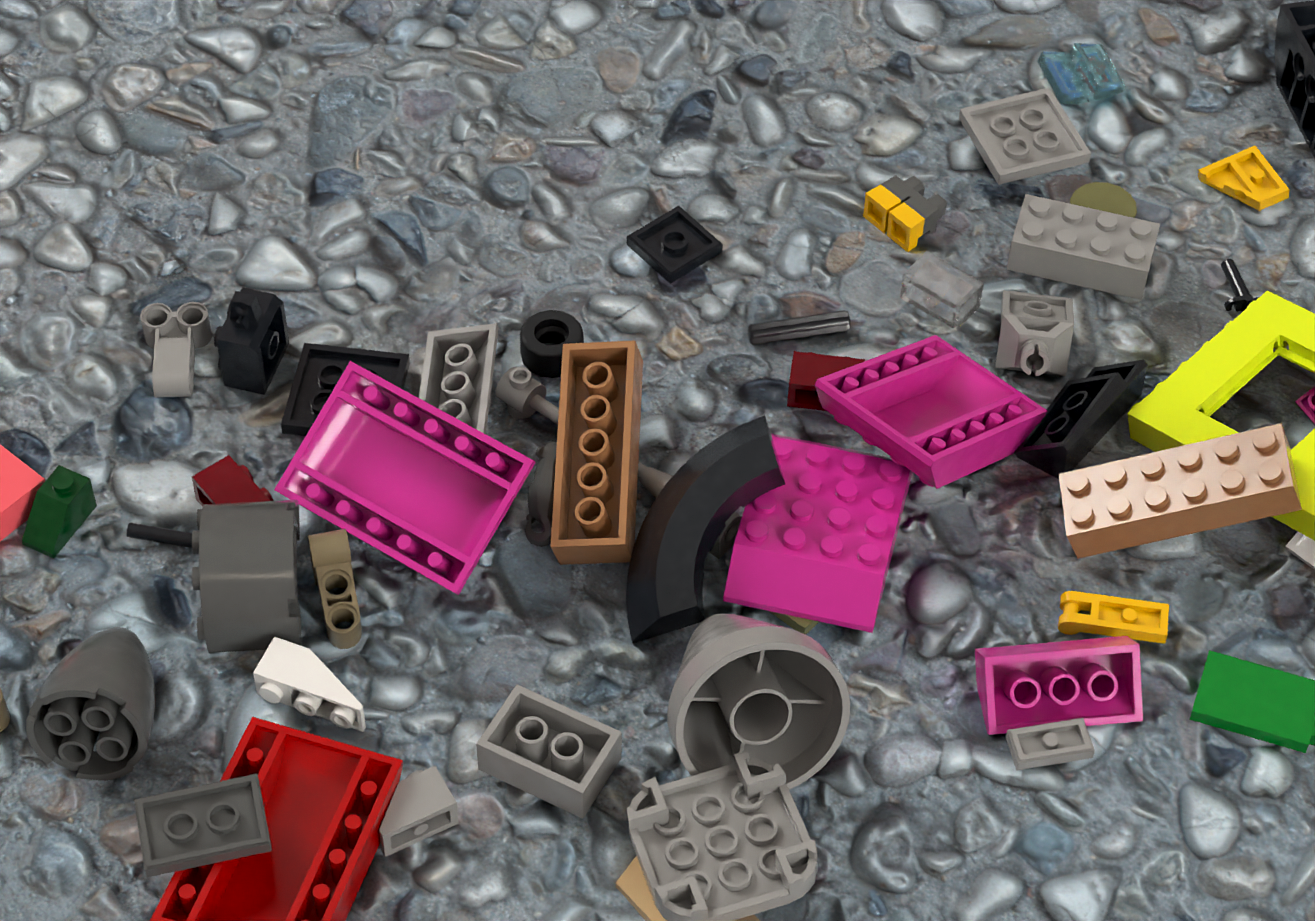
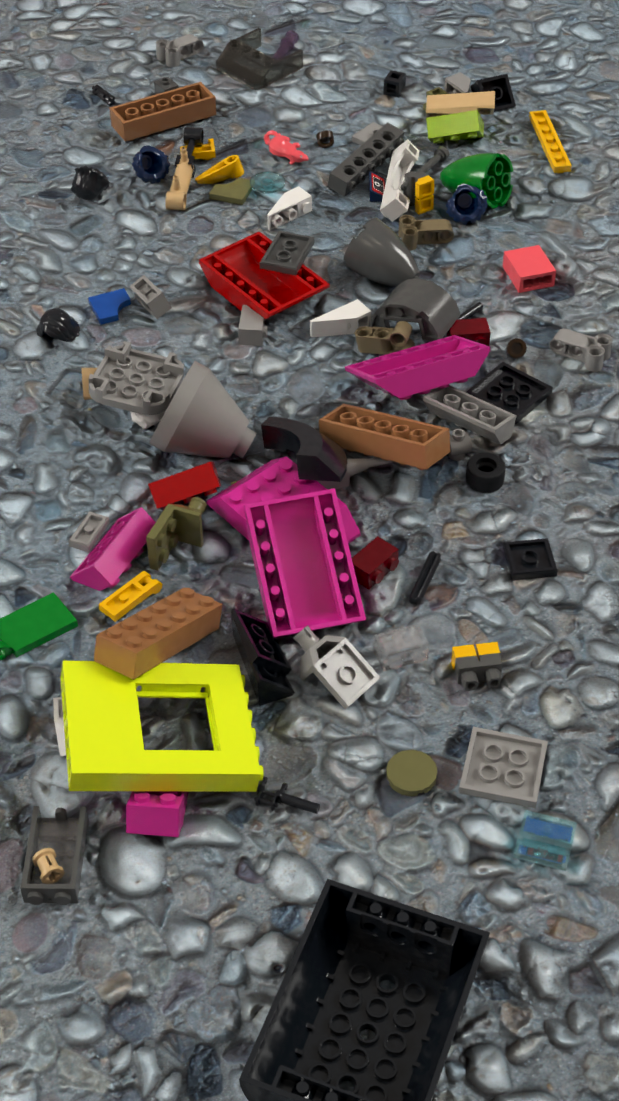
camera: 125 degrees right, 5 degrees down
dark green slope [21,465,97,559] -> none
black hinge [214,287,289,395] -> none
light grey brick [476,684,622,819] -> none
light grey brick [1007,194,1160,300] -> none
yellow wing [1198,145,1290,211] -> none
none -> olive plate [146,497,207,571]
none -> red wedge [148,461,221,511]
none -> dark brown tile [505,338,527,359]

